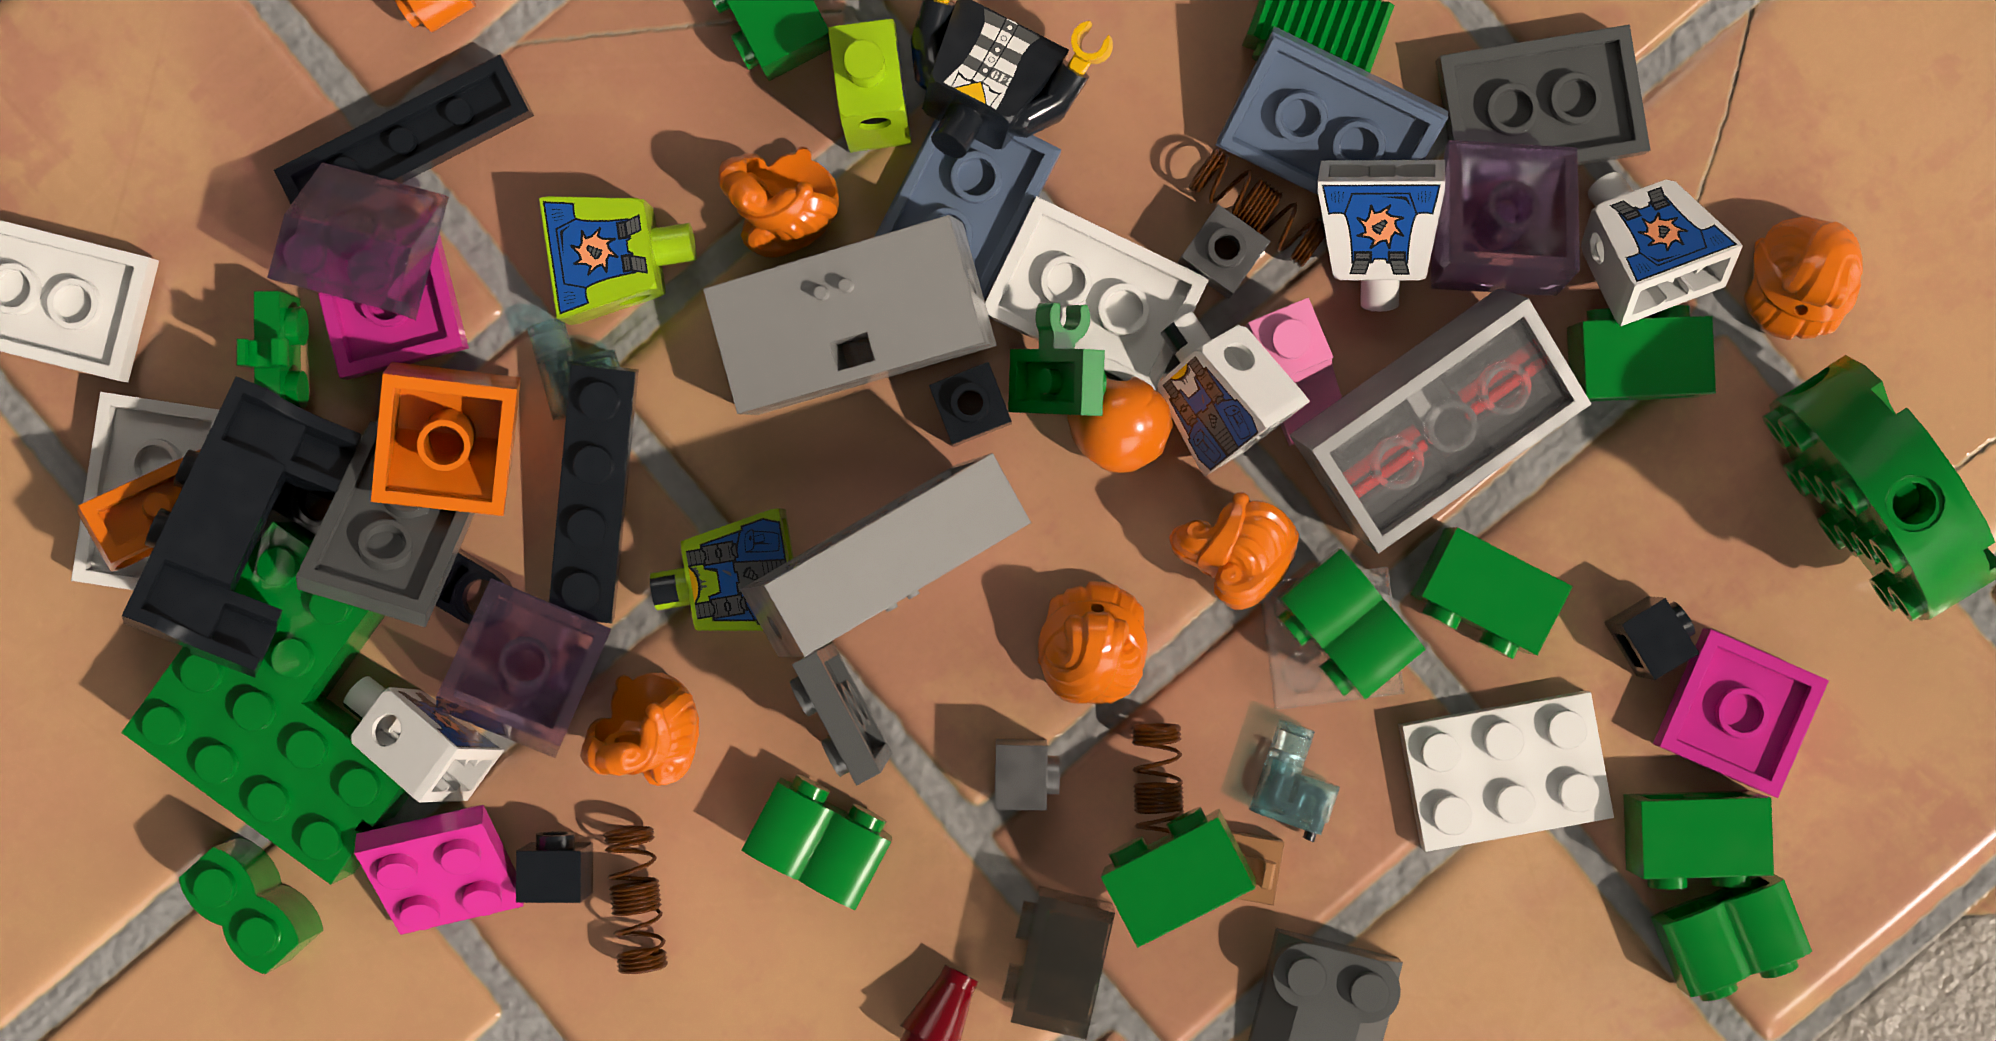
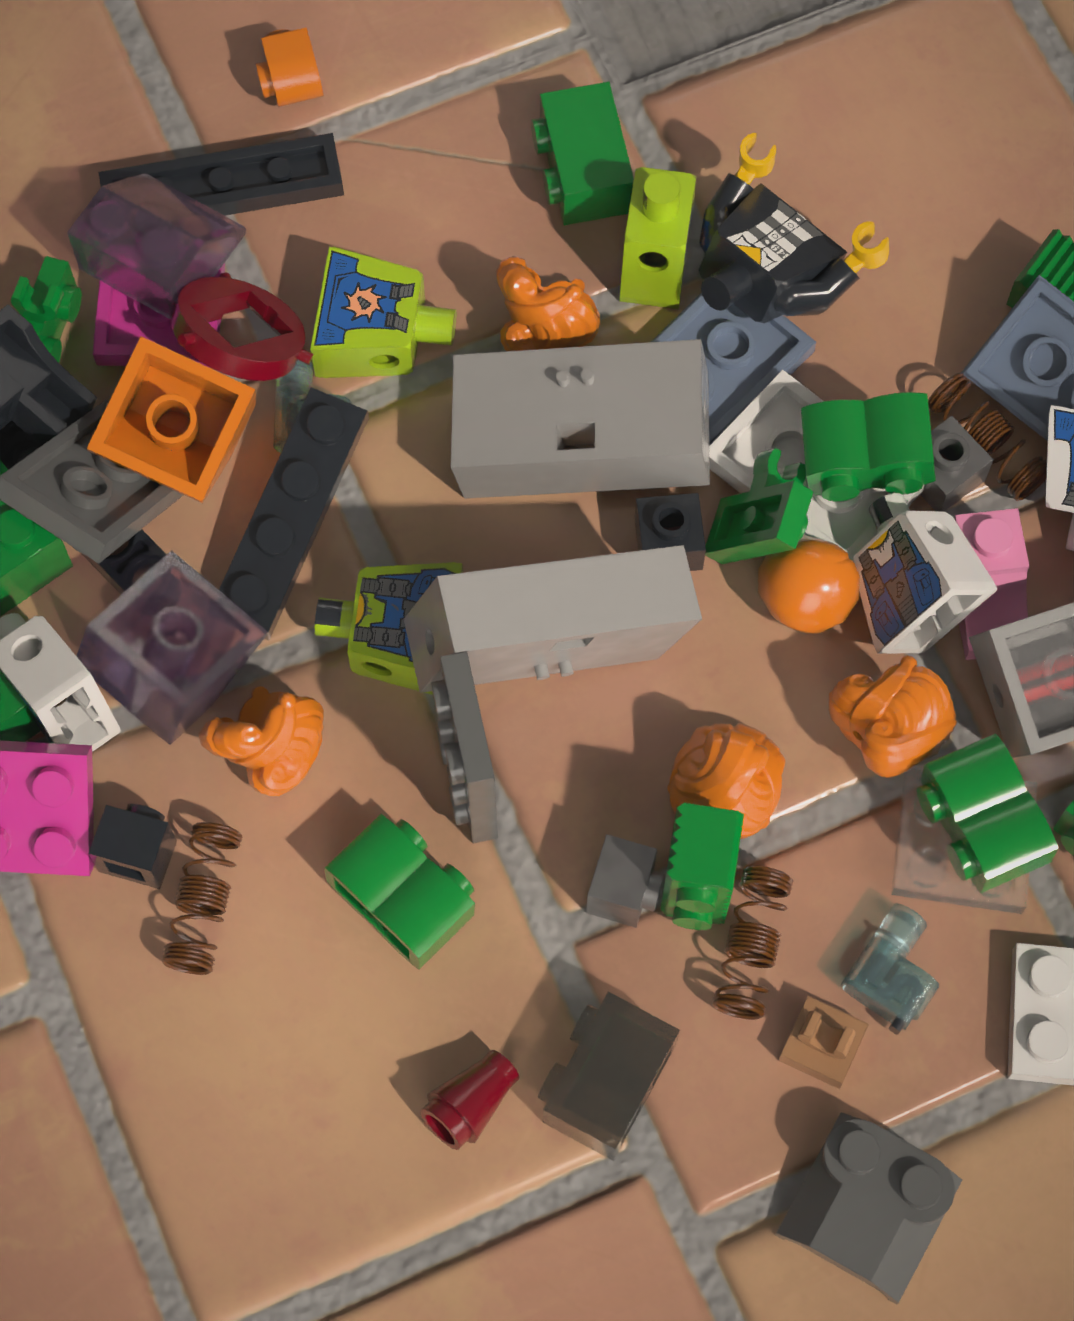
camera: 20 degrees right, 20 degrees down
green brick [1101,807,1256,948] -> none
none -> dark red piece [171,272,314,381]
none -> green brick [661,803,744,930]
none -> green brick [801,392,936,502]

